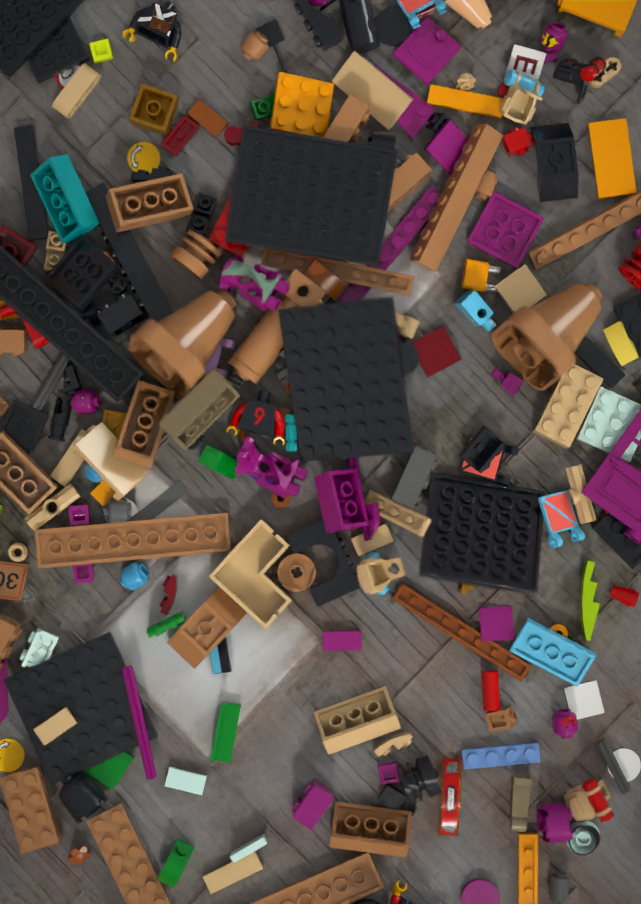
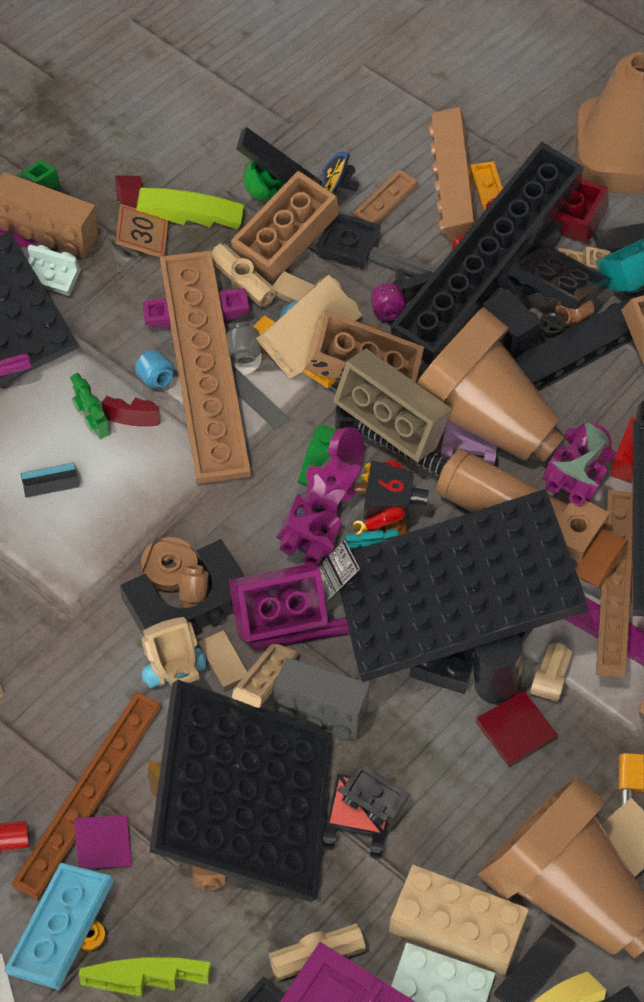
camera: 85 degrees right, 30 degrees down
tan plate [8,543,28,562] -> none
black piece [48,397,72,442] -> none
medium nougat slope [167,587,247,669] -> none
medium nougat wheel [170,229,221,280] -> none
tan piece [208,519,292,629] -> none
dark orange plate [271,492,290,508] -> none
magenta tile [323,631,362,651] -> none
magenta tile [362,503,381,541] -> none
medium azure torso [454,290,496,332] -> none
magenta piece [491,368,523,397] -> none
flag [538,490,585,548] -> none
none -> medium nougat brick [179,565,209,608]
none -> light grey sticker [317,540,360,602]
none -> magenta tile [328,427,364,478]

